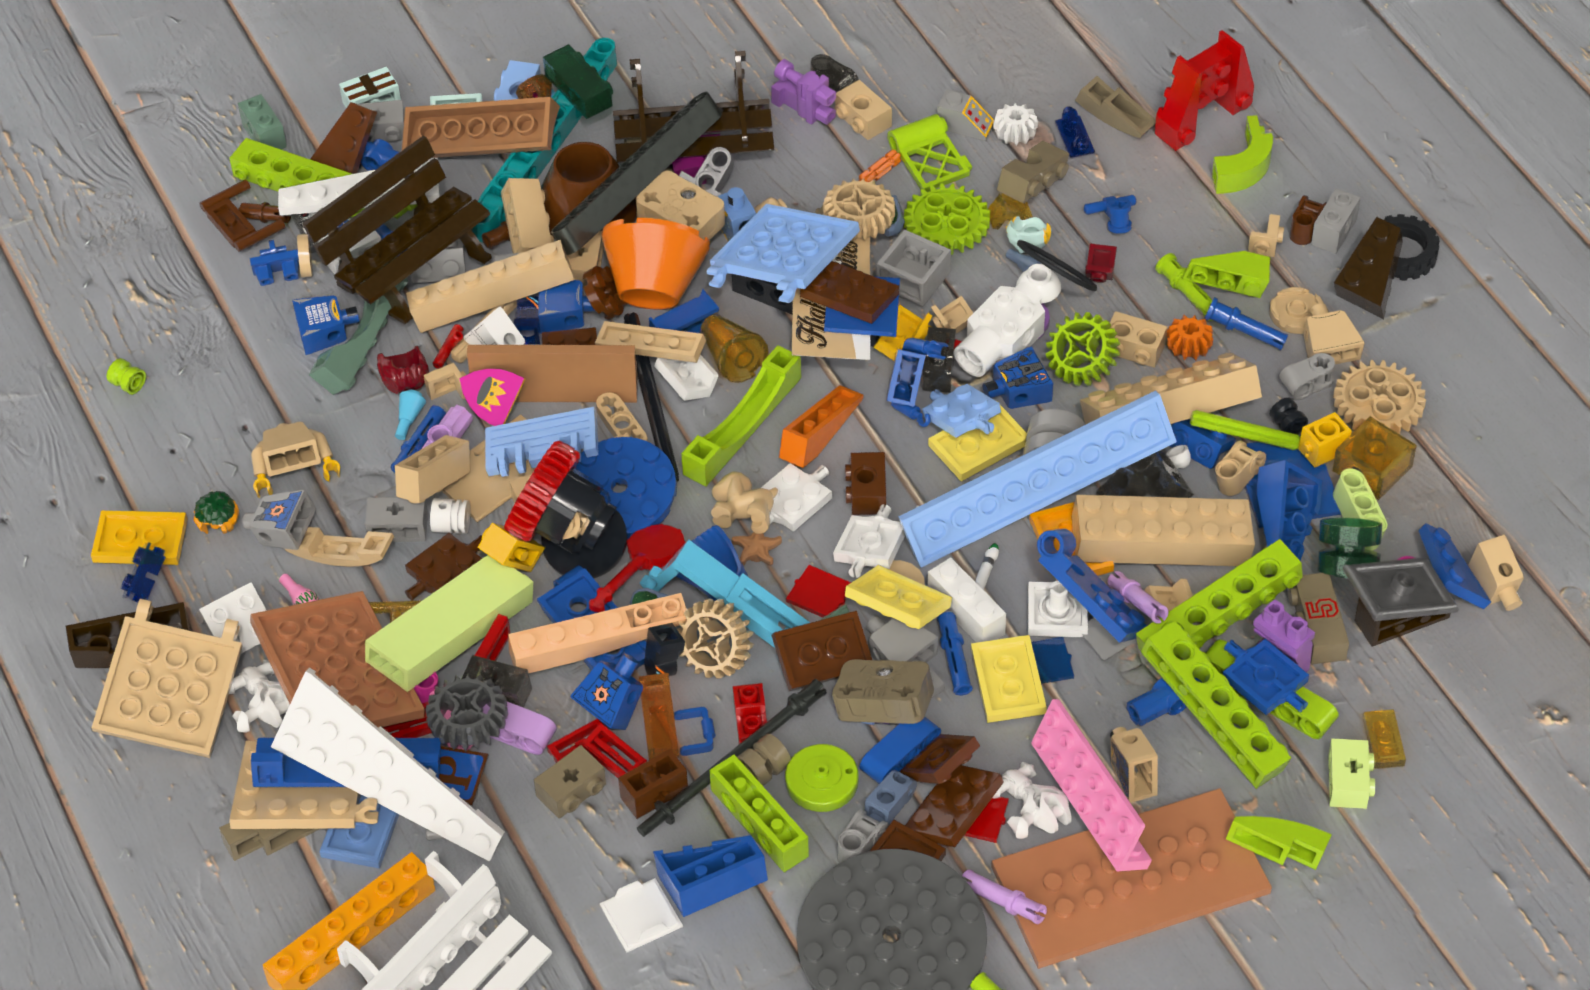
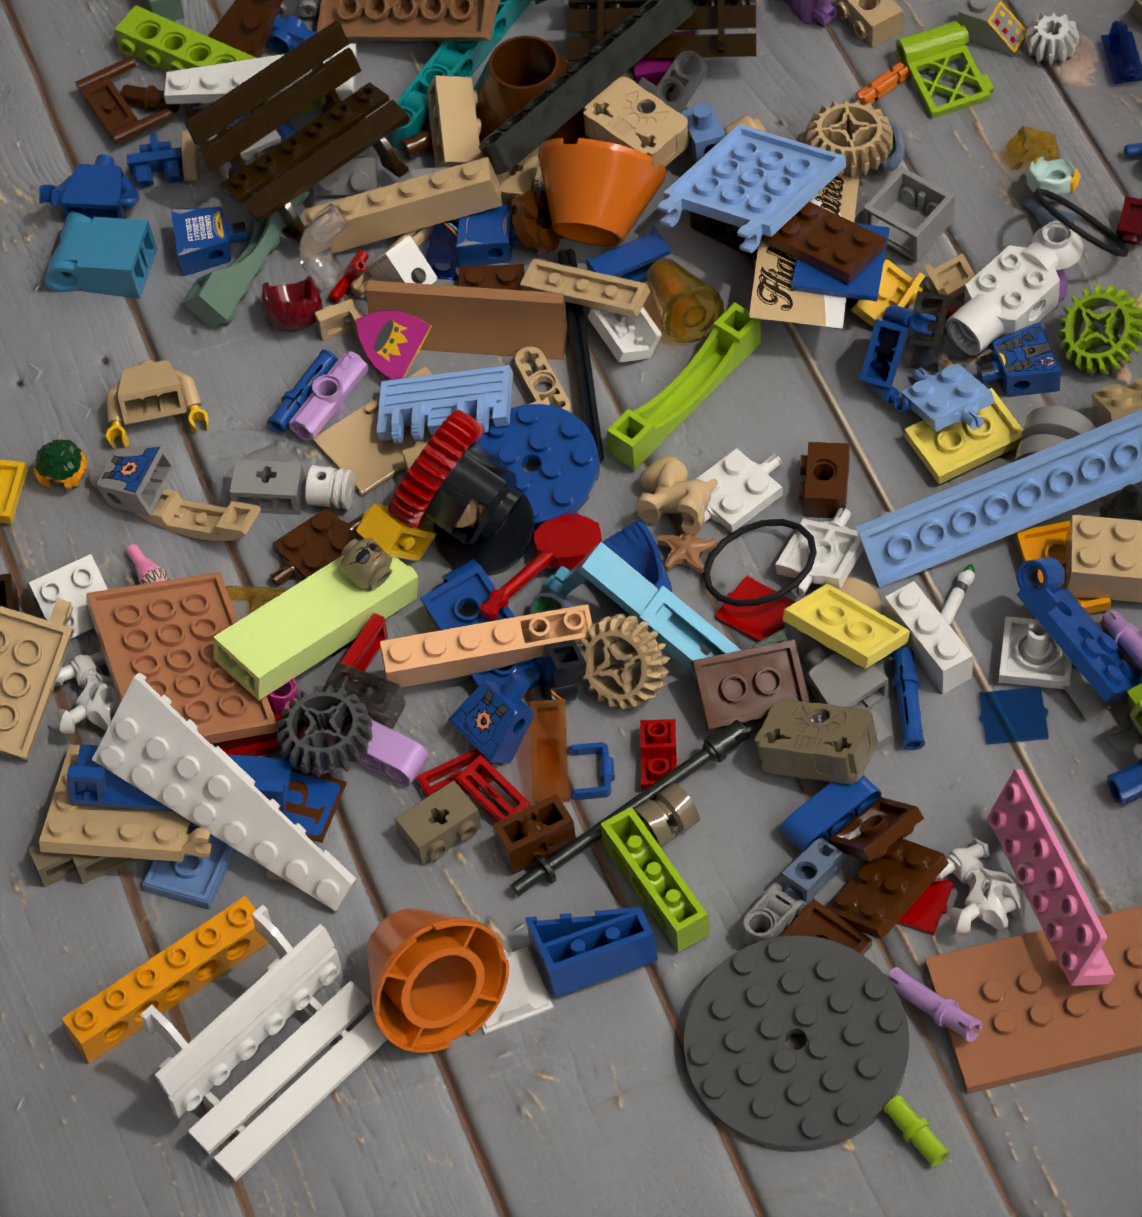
camera: 10 degrees right, 5 degrees up
medium azure cone [395,390,426,440] -> none
tan brick [395,435,470,503] -> none
orange slope [779,385,864,468] -> none
lime wheel [785,744,859,812] -> none
lime gear [904,183,990,255] -> none
light yellow plate [971,635,1047,723] -> none
dark tan arch [997,141,1069,204] -> none
tan torso [1110,727,1158,803] -> none
none -> blue torso [39,154,139,220]
none -> dark azure piece [44,212,157,299]
none -> clear cylinder [299,203,350,293]
none -> dark tan head [340,538,392,590]
none -> orange cone [366,908,509,1053]
none -> black piece [703,519,817,607]

